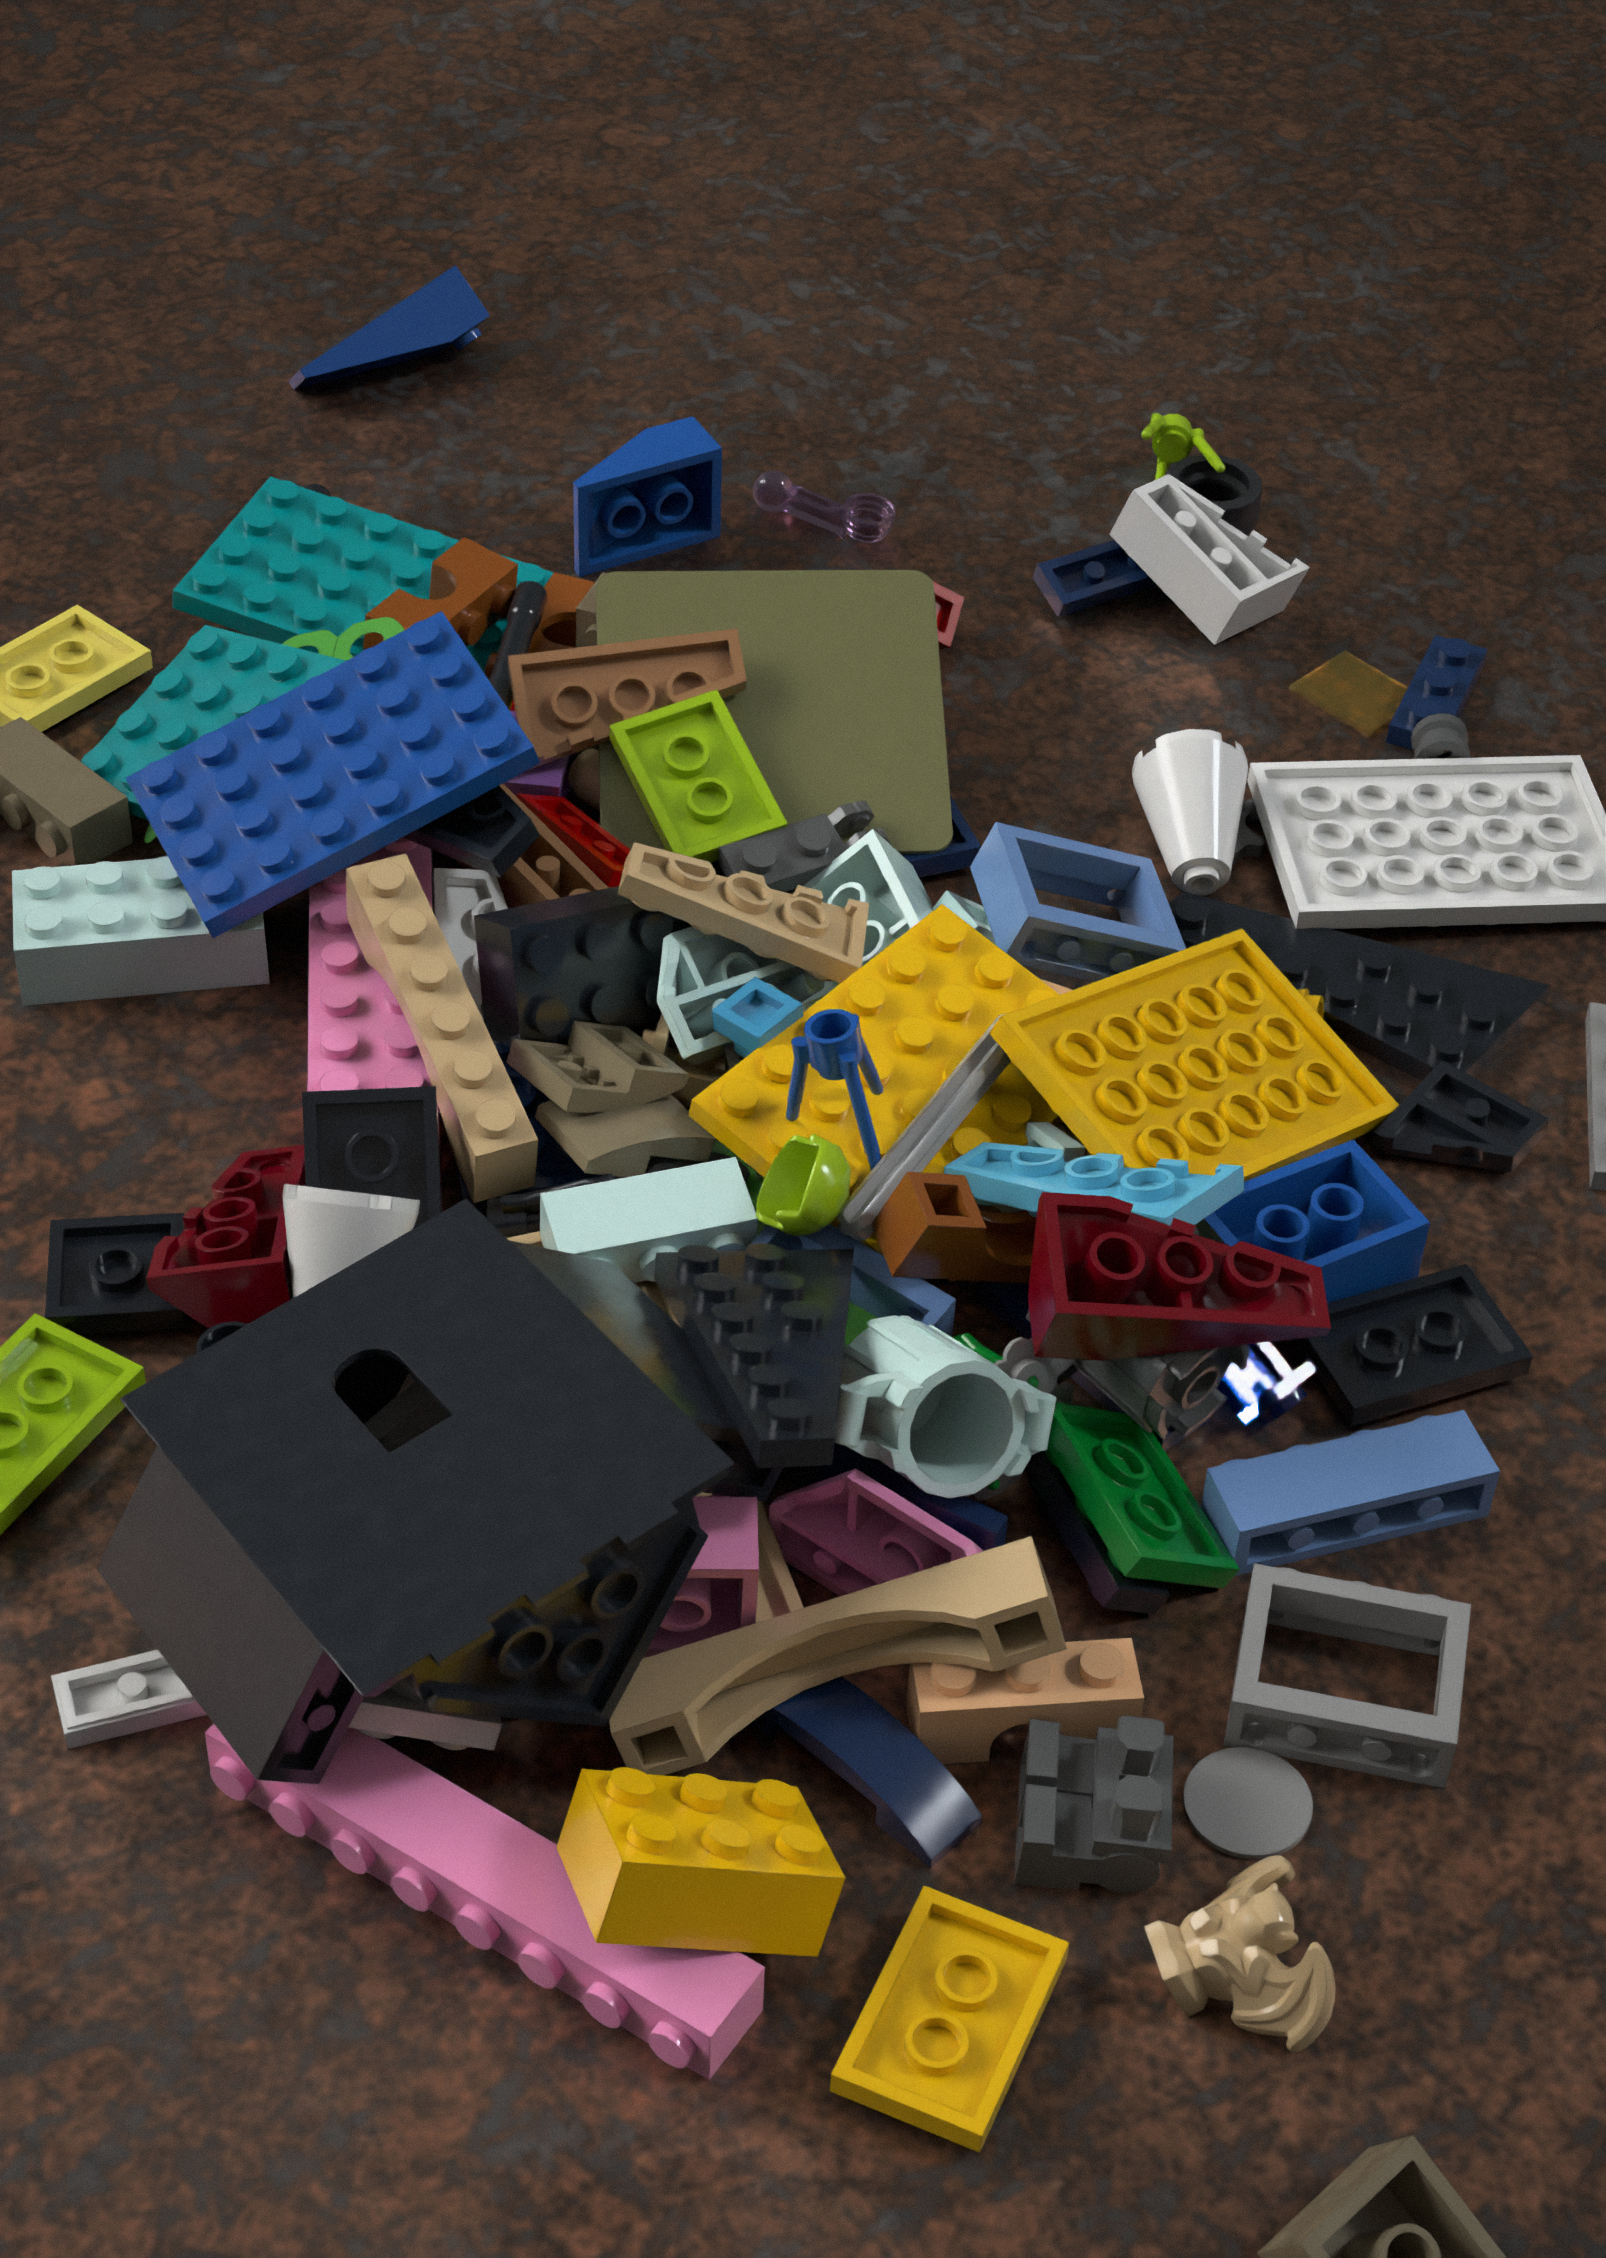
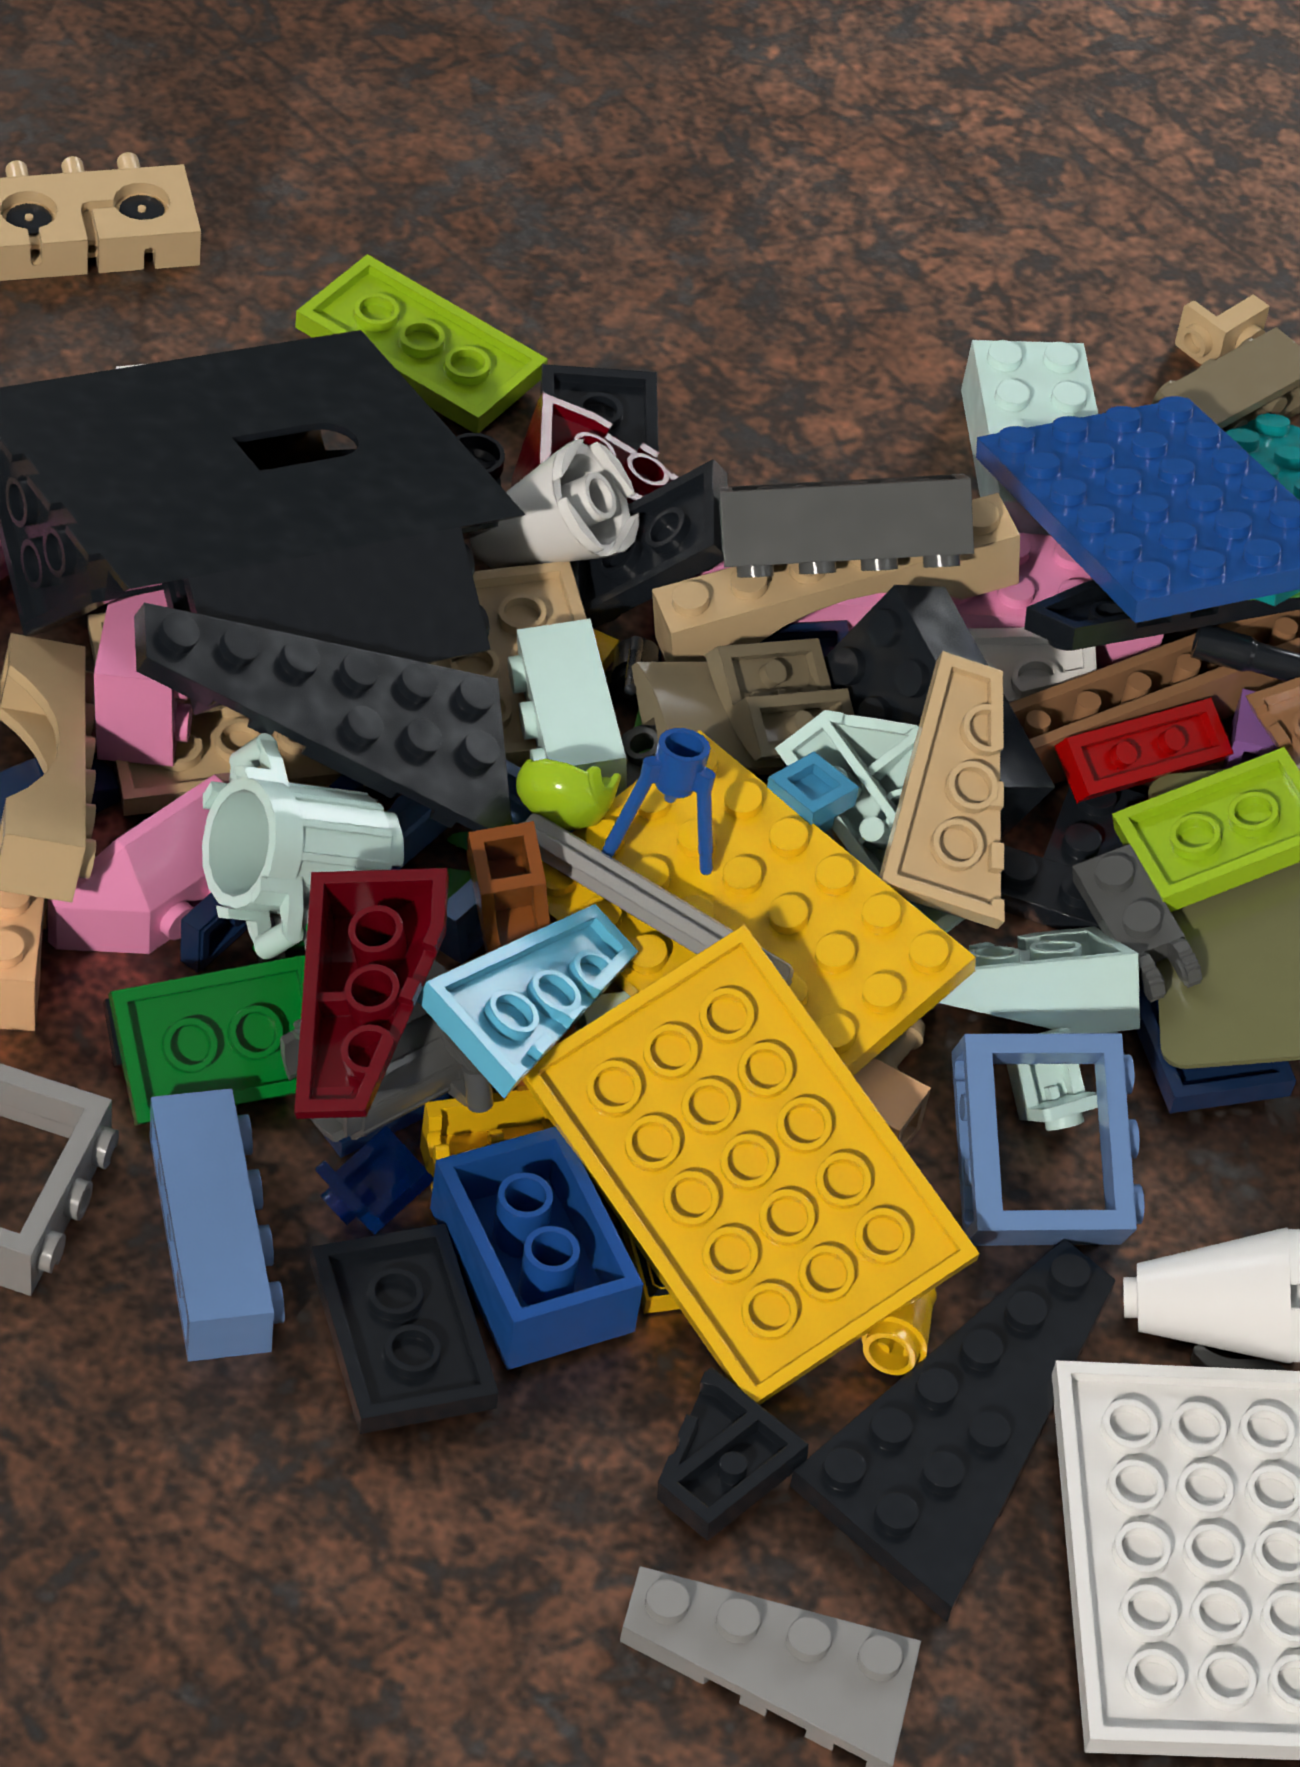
camera: 90 degrees right, 5 degrees up
none -> dark grey slope [720,474,974,578]

